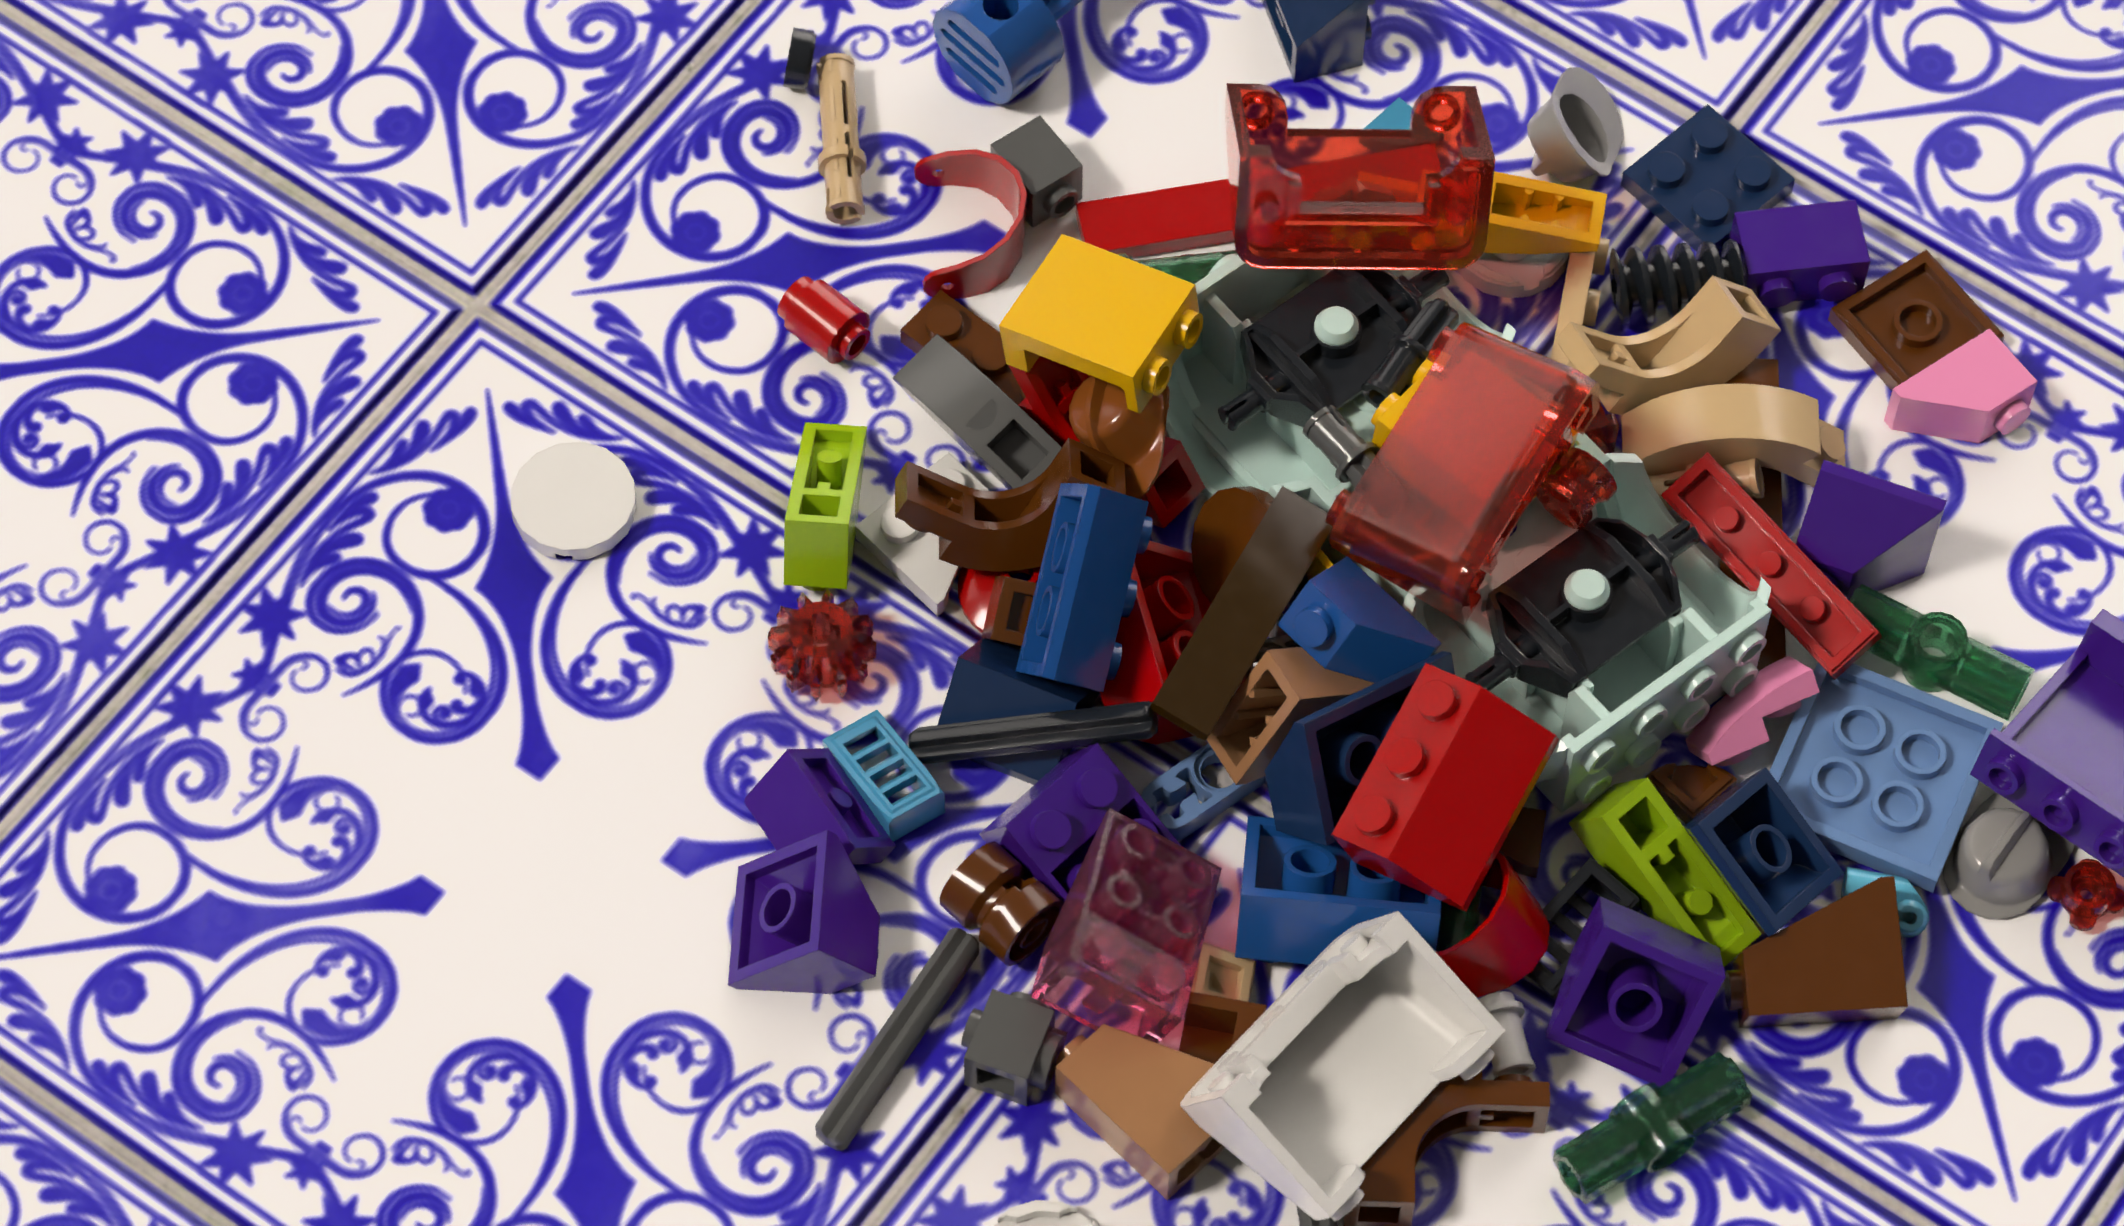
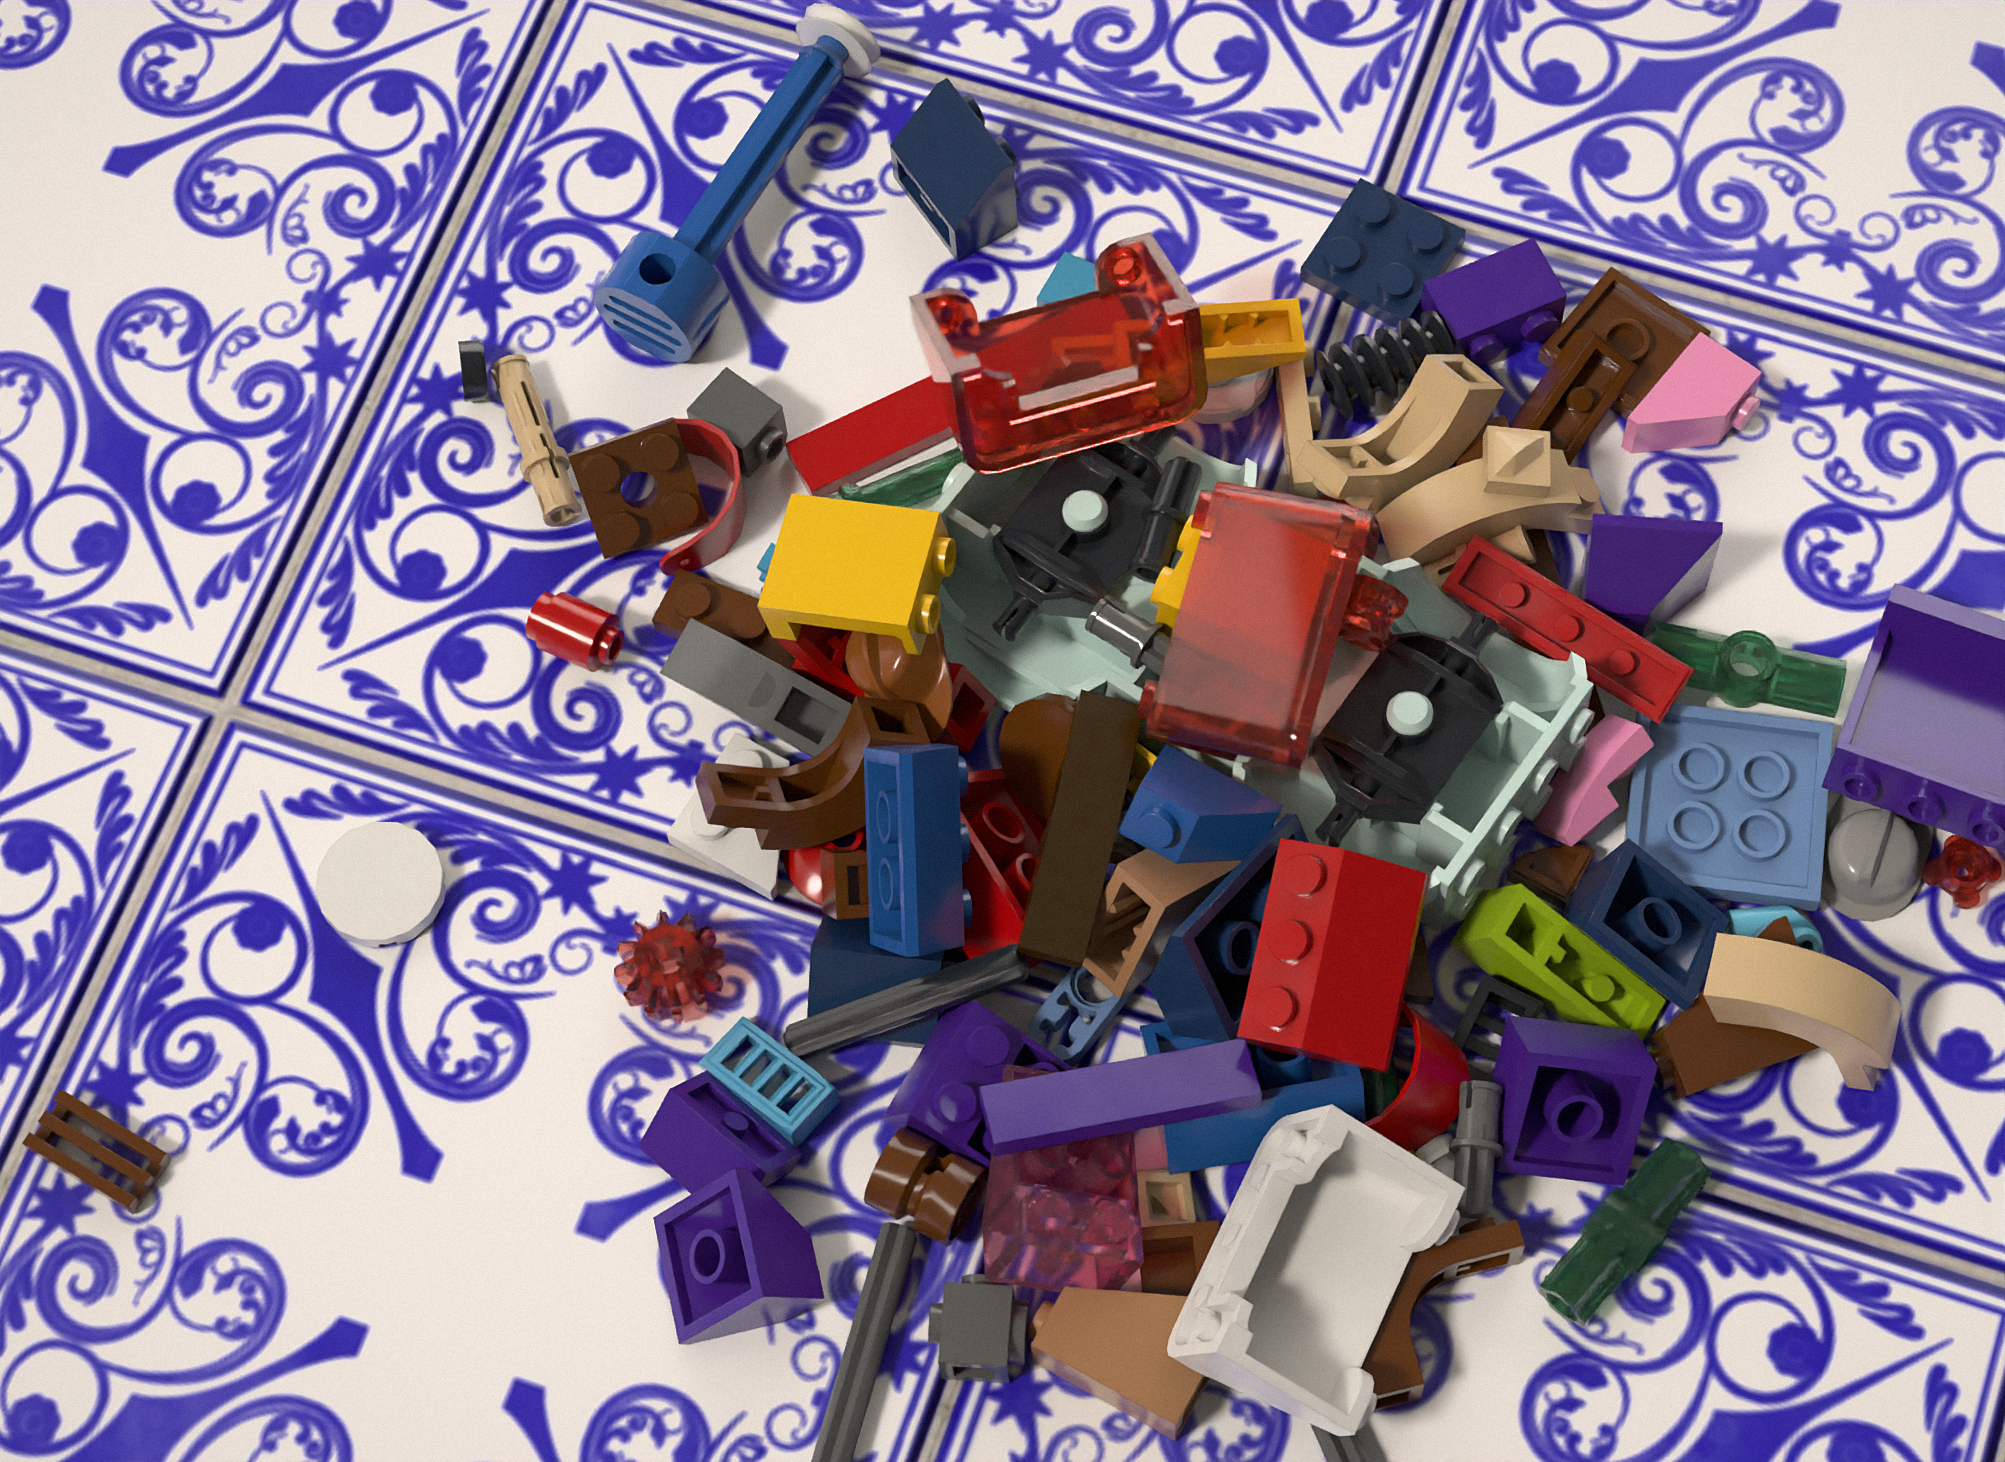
camera: 10 degrees left, 5 degrees up
lime slope [783,422,867,591] -> none
light grey piece [1527,67,1623,183] -> none
none -> reddish brown tile [22,1089,172,1214]
none -> reddish brown piece [567,417,710,559]
none -> dark purple tile [979,1039,1262,1157]
none -> dark grey axle [1449,1080,1503,1219]
none -> tan tile [1483,426,1551,498]
none -> reddish brown slope [1509,329,1639,466]
none -> tan arch [1703,933,1902,1091]

